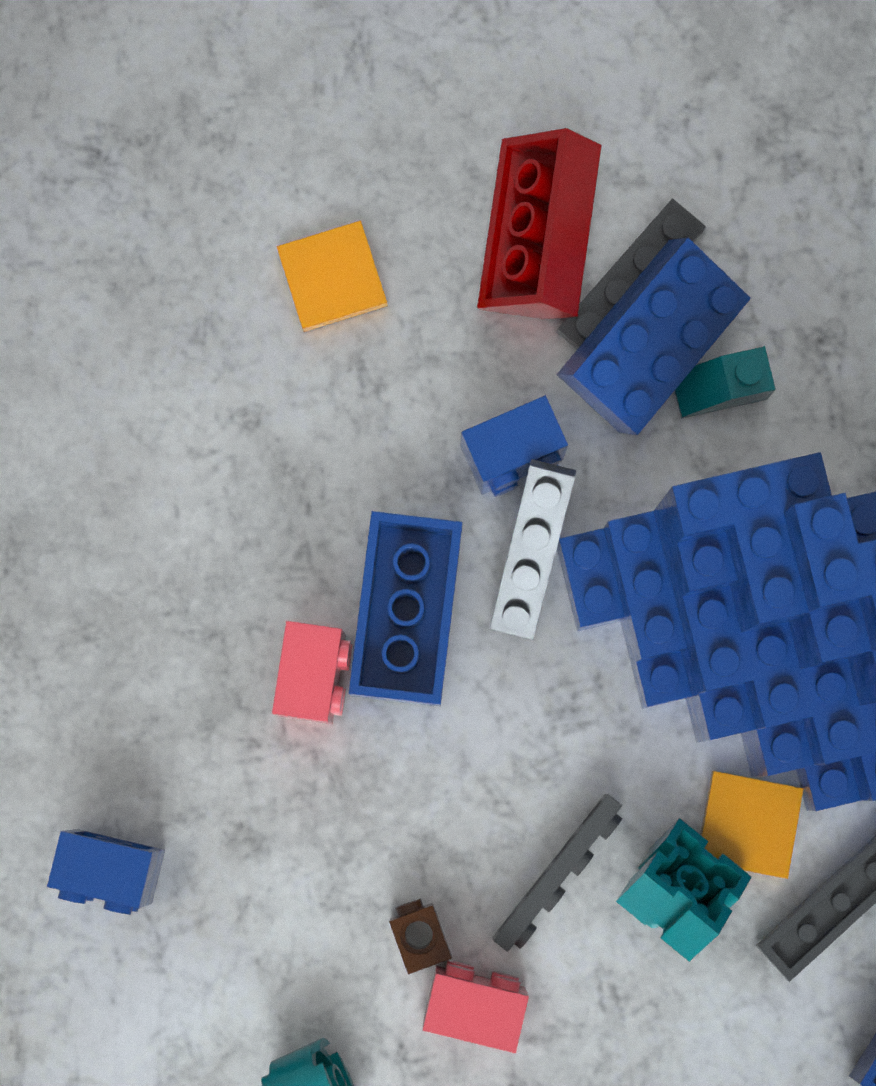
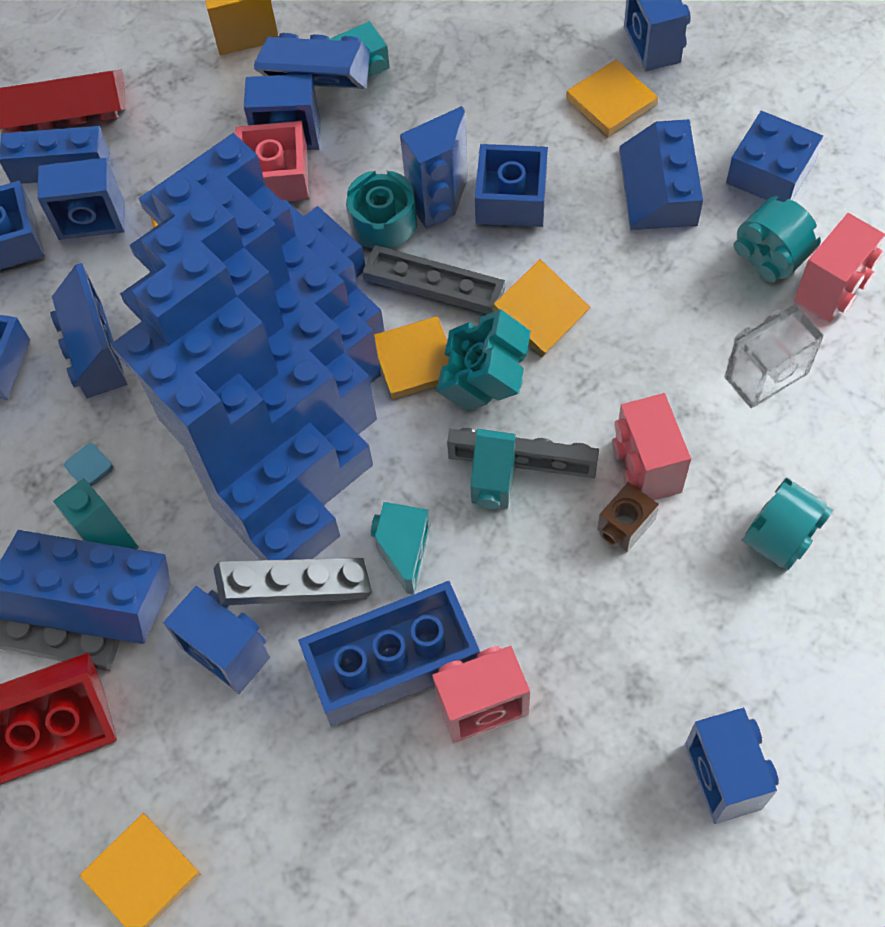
camera: 115 degrees left, 20 degrees down
none -> medium azure piece [64,443,113,487]
none -> teal slope [371,502,431,594]
none -> teal slope [470,428,516,509]
none -> light orange tile [491,259,591,357]

